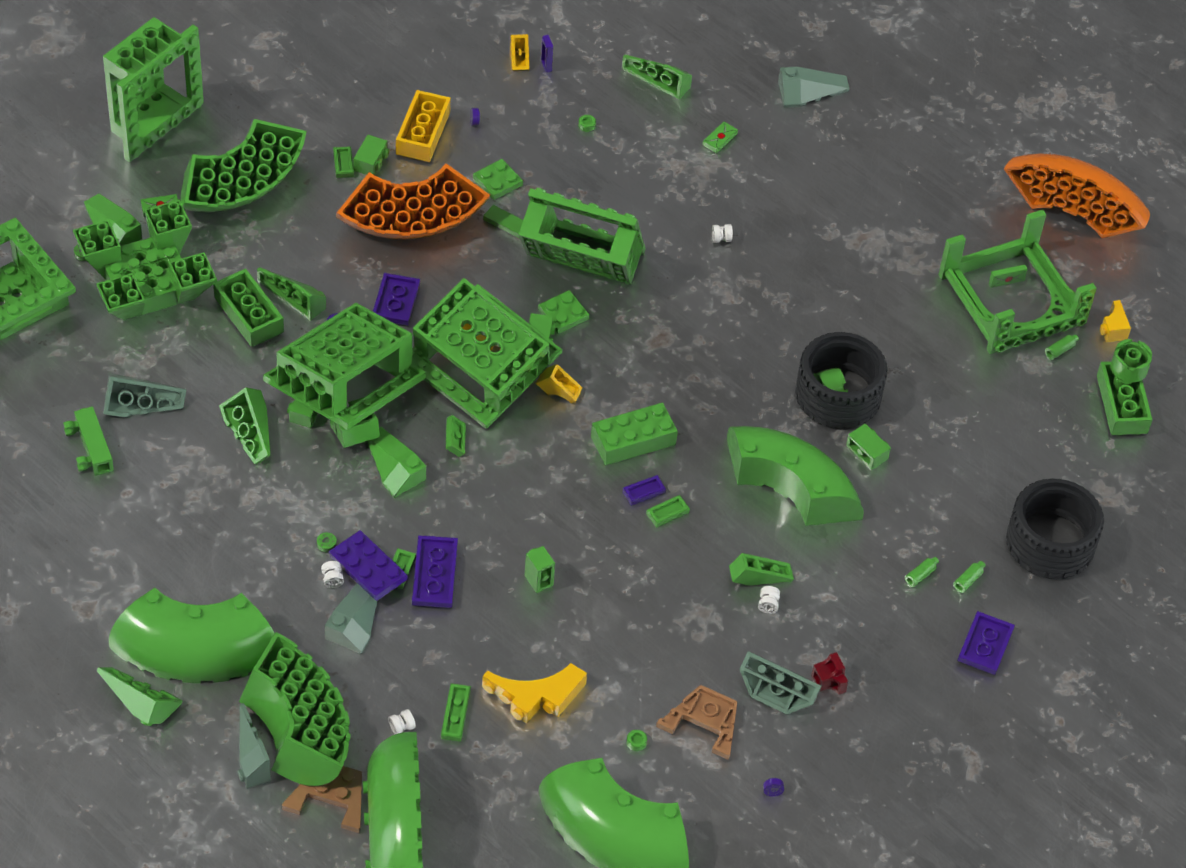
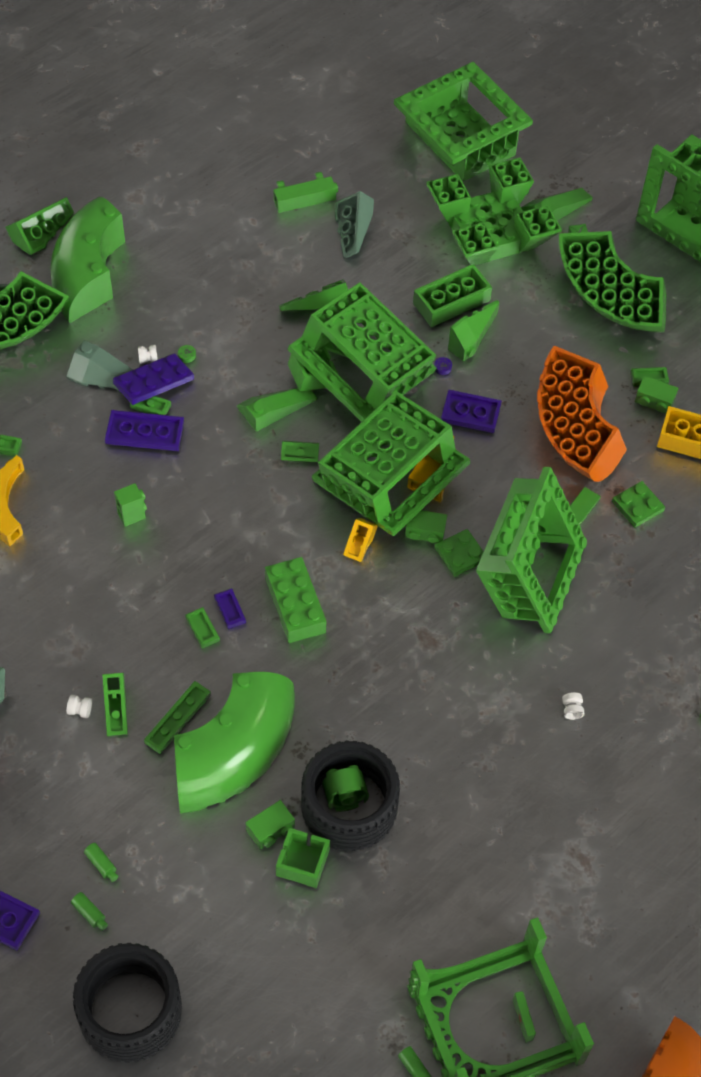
camera: 95 degrees right, 5 degrees up
none -> bright green plate [144,681,211,754]
none -> bright green piece [276,828,330,888]

